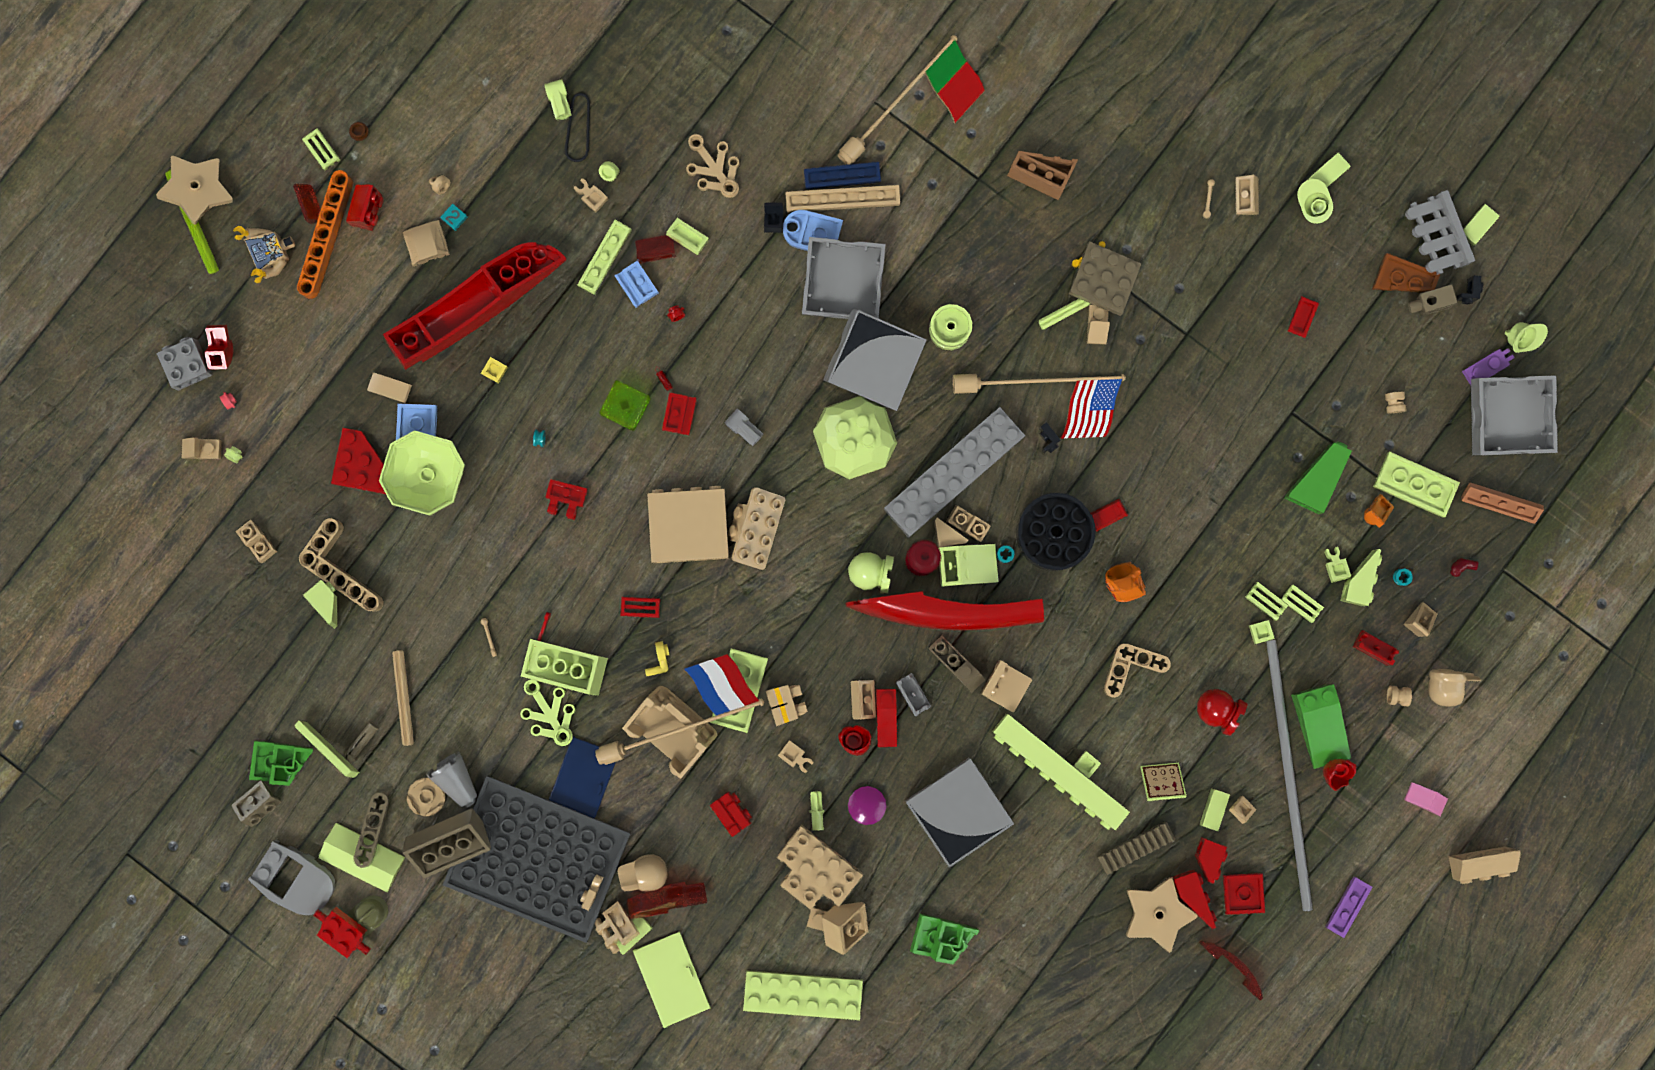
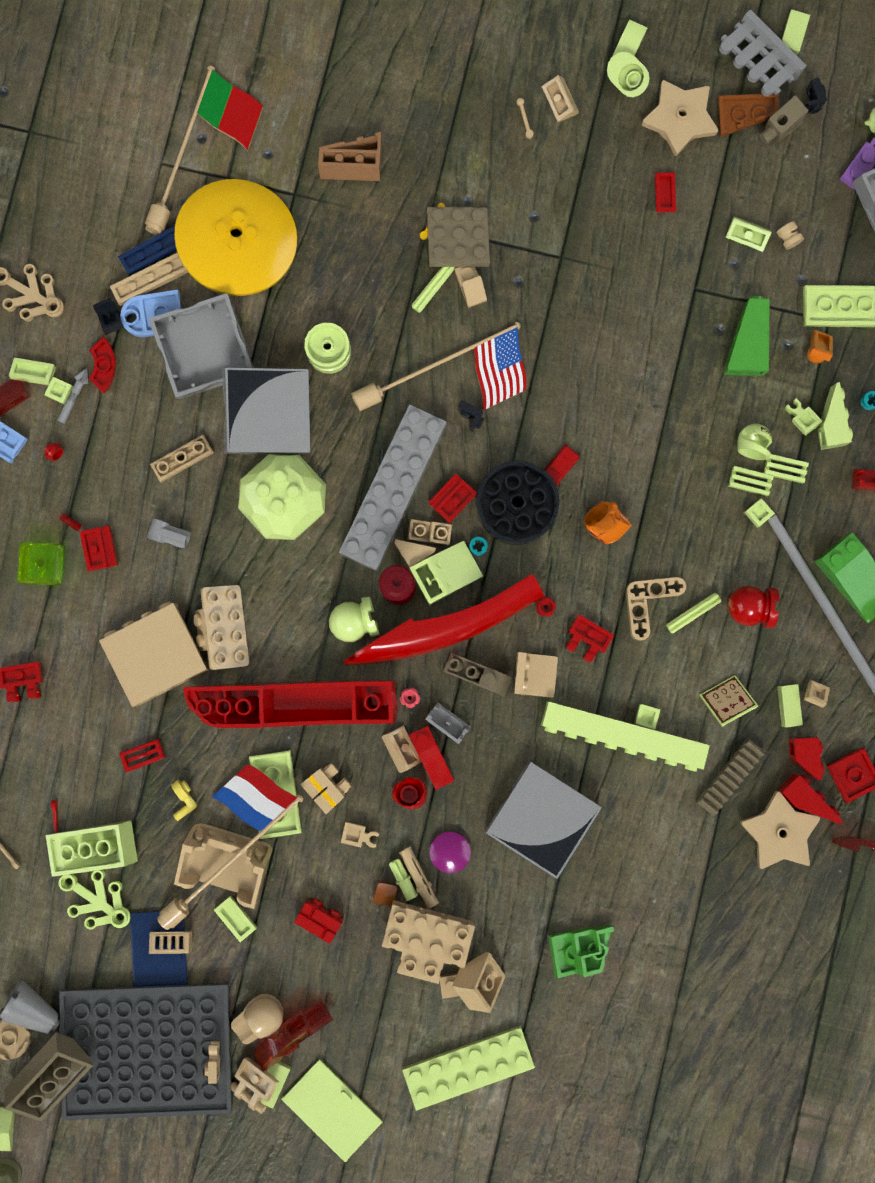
camera: 25 degrees left, 0 degrees up
none -> yellowish green plate [44,377,73,405]
none -> light grey piece [57,368,88,424]
none -> red tile [89,336,117,394]
none -> tan slope [149,931,192,954]
none -> tan tile [150,434,214,483]
none -> yellow dish [174,179,297,296]
none -> red slope [183,680,398,728]
none -> yellowish green tile [214,895,257,942]
none -> dark orange slope [372,880,398,906]
none -> tan pin [399,846,439,909]
none -> coral plate [400,688,420,708]
none -> red plate [428,473,478,524]
none -> red plate [536,597,556,617]
none -> red plate [565,614,614,663]
none -> tan plate [642,80,718,156]
none -> yellowish green axle [666,593,721,633]
none -> yellowish green slope [726,216,772,252]
none -> yellowish green helmet [737,424,772,460]

